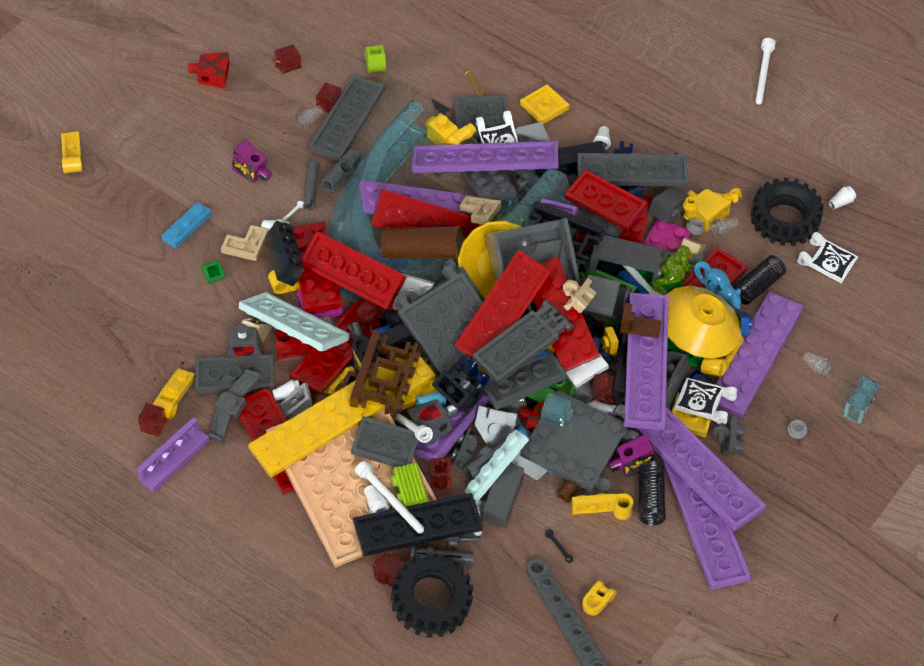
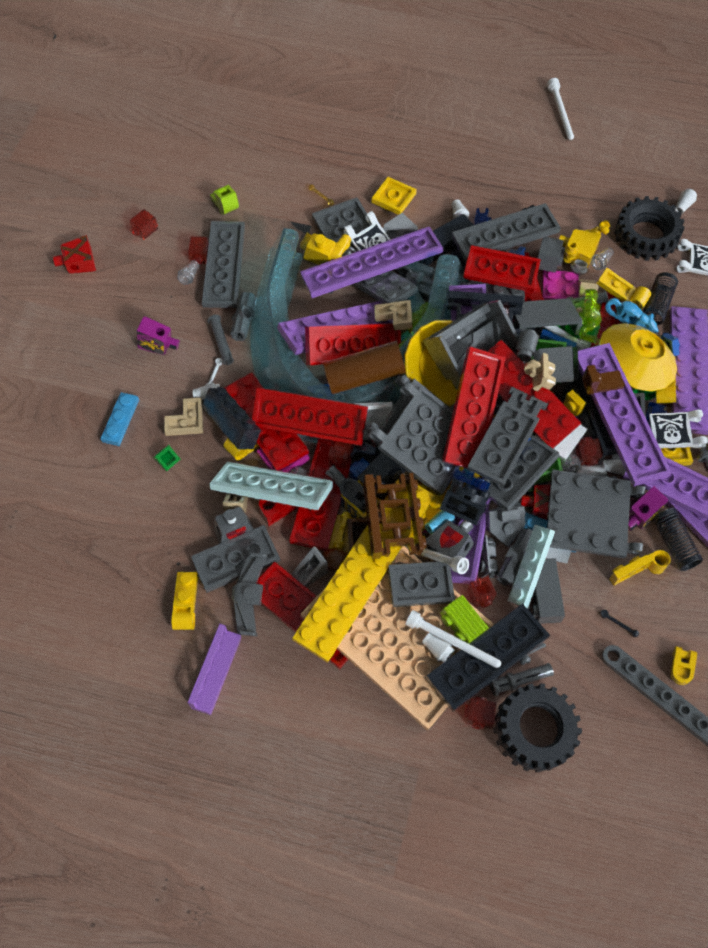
camera: 20 degrees left, 10 degrees up
clear red brick [138,403,167,437] -> none
white cone [272,379,300,401] -> none
clear light blue brick [541,393,573,426] -> none
reddish brown hose [557,480,578,503] -> none
none -> dark grey brick [515,329,539,360]
none -> yellow plate [596,268,651,310]

